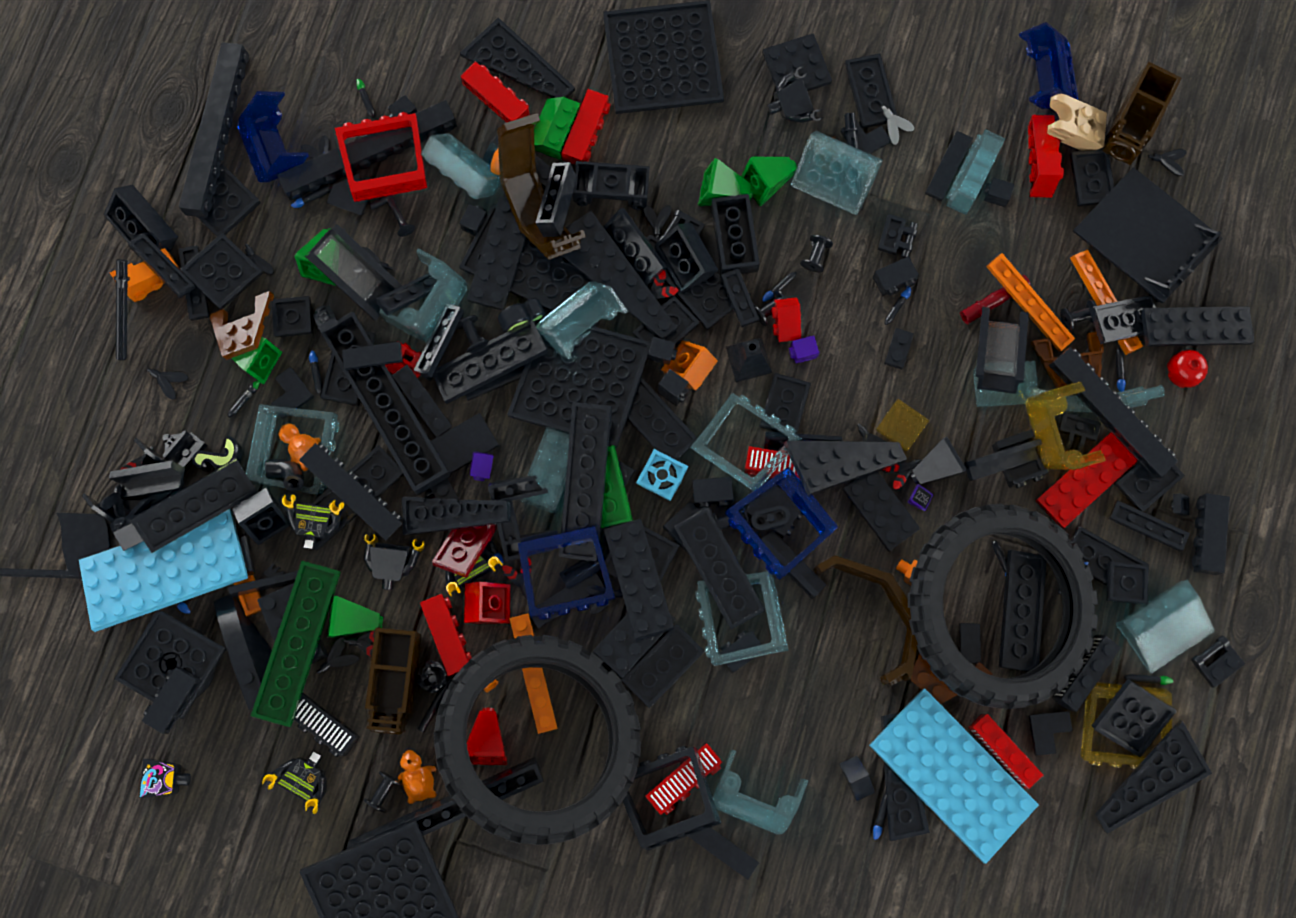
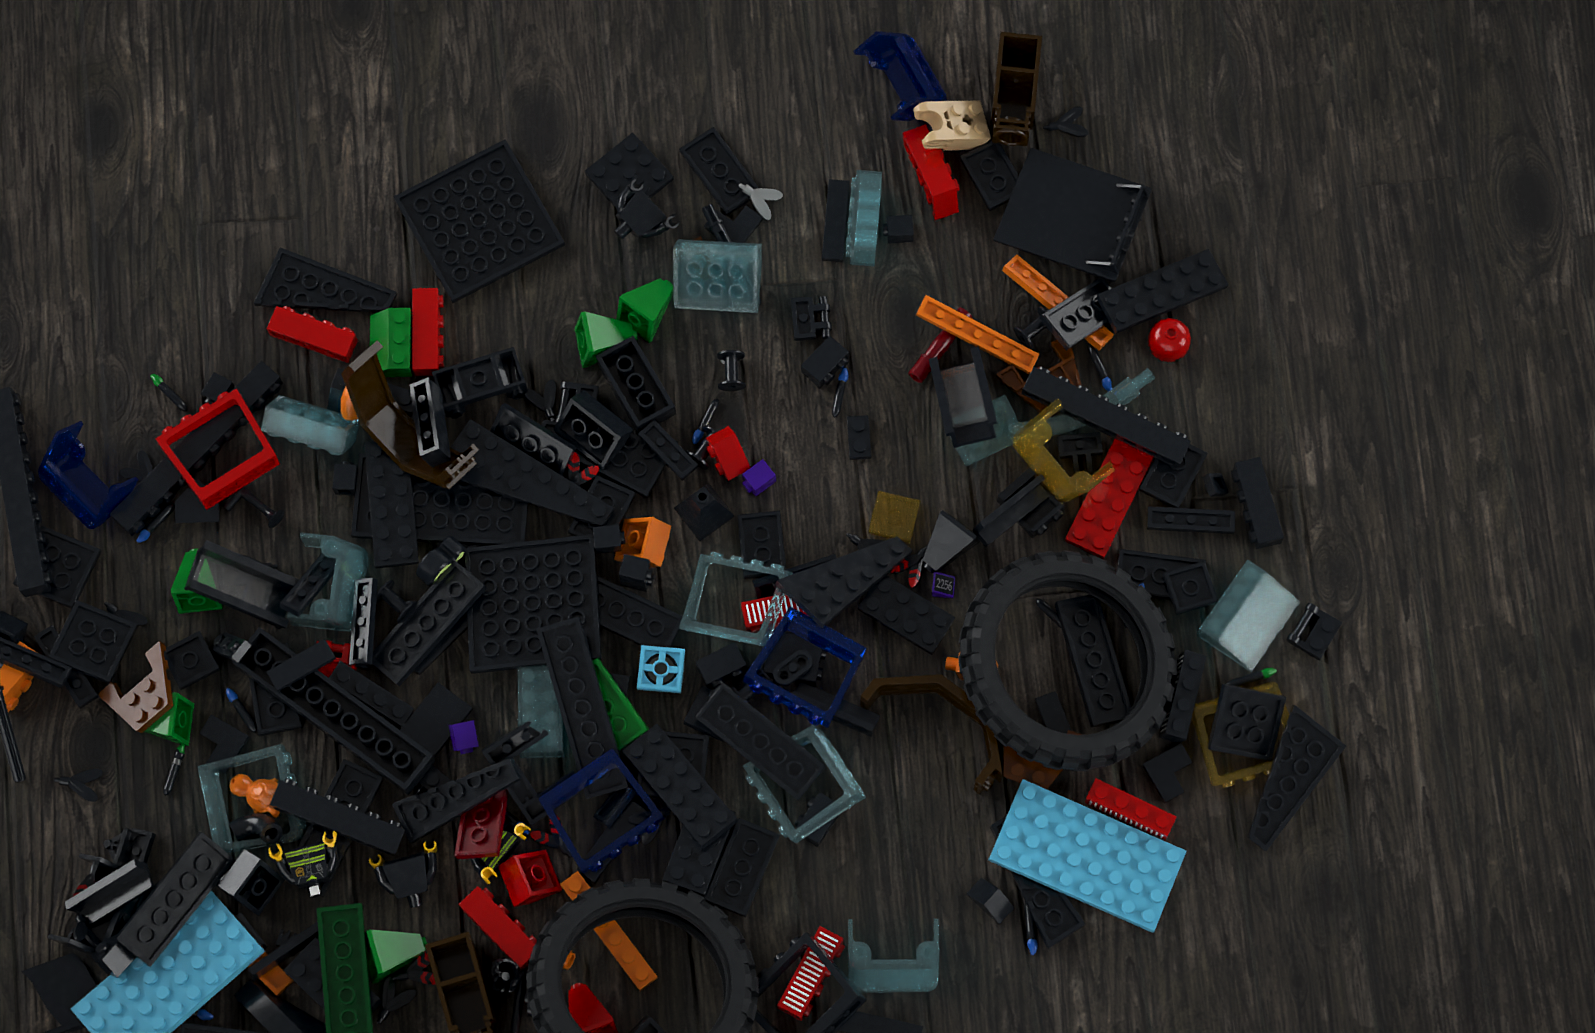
camera: 20 degrees left, 5 degrees down
black animal [192,436,242,472] -> none
clear light blue windscreen [536,281,628,359] -> none

